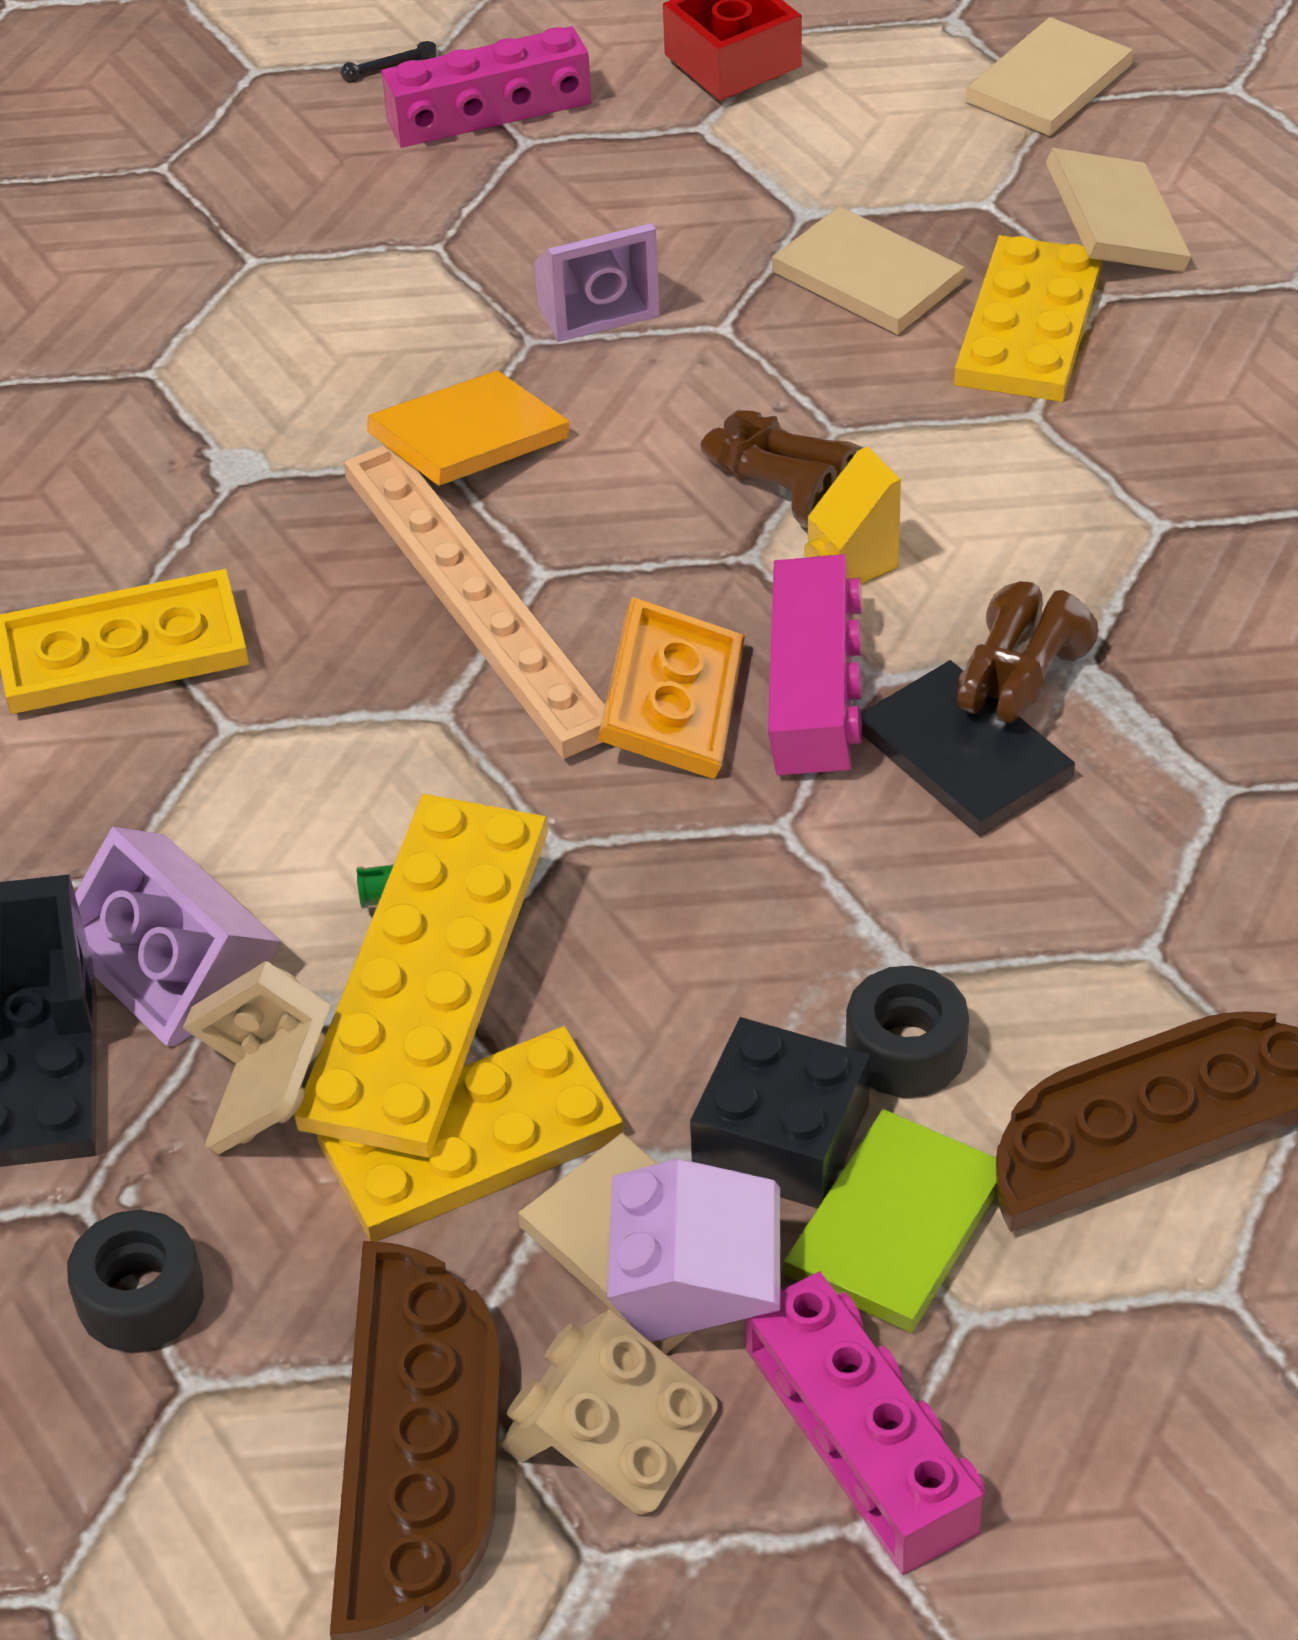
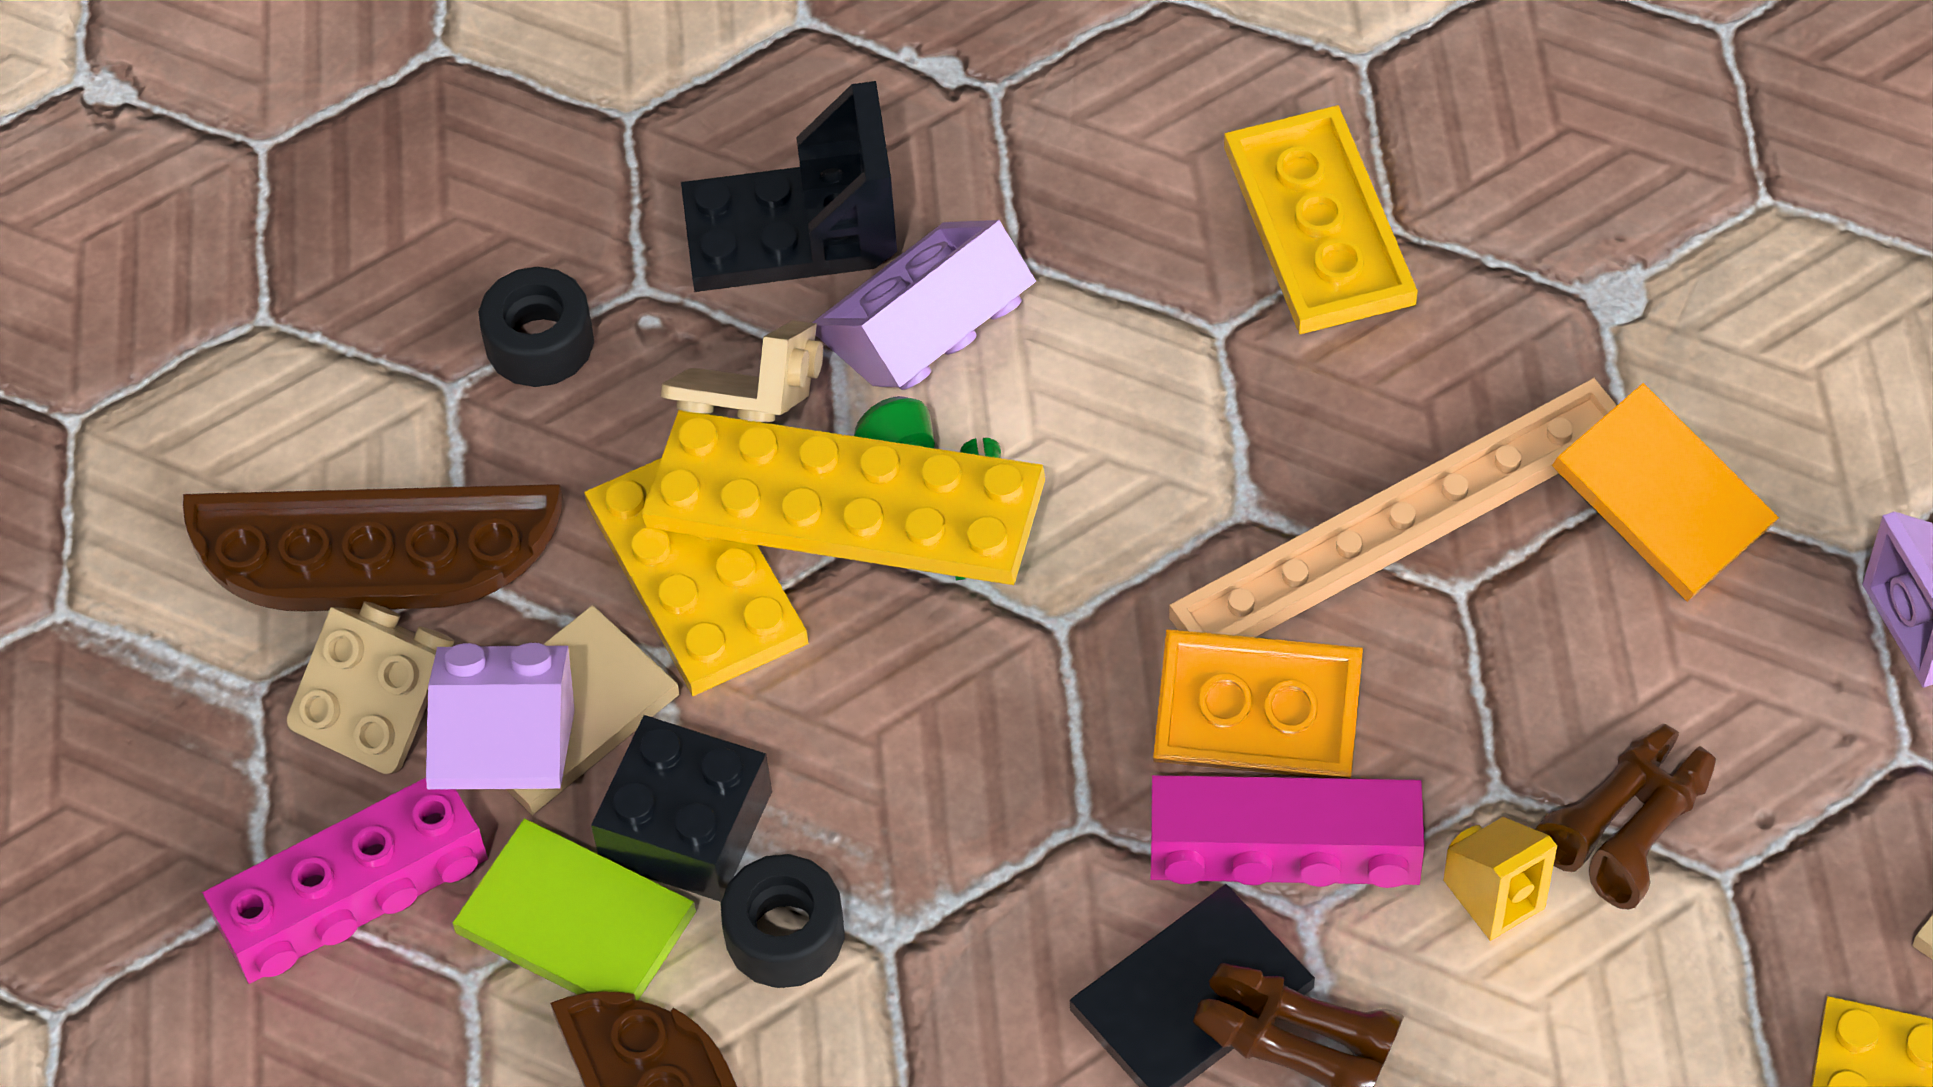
camera: 90 degrees right, 10 degrees up
none -> green cone [854,396,935,448]

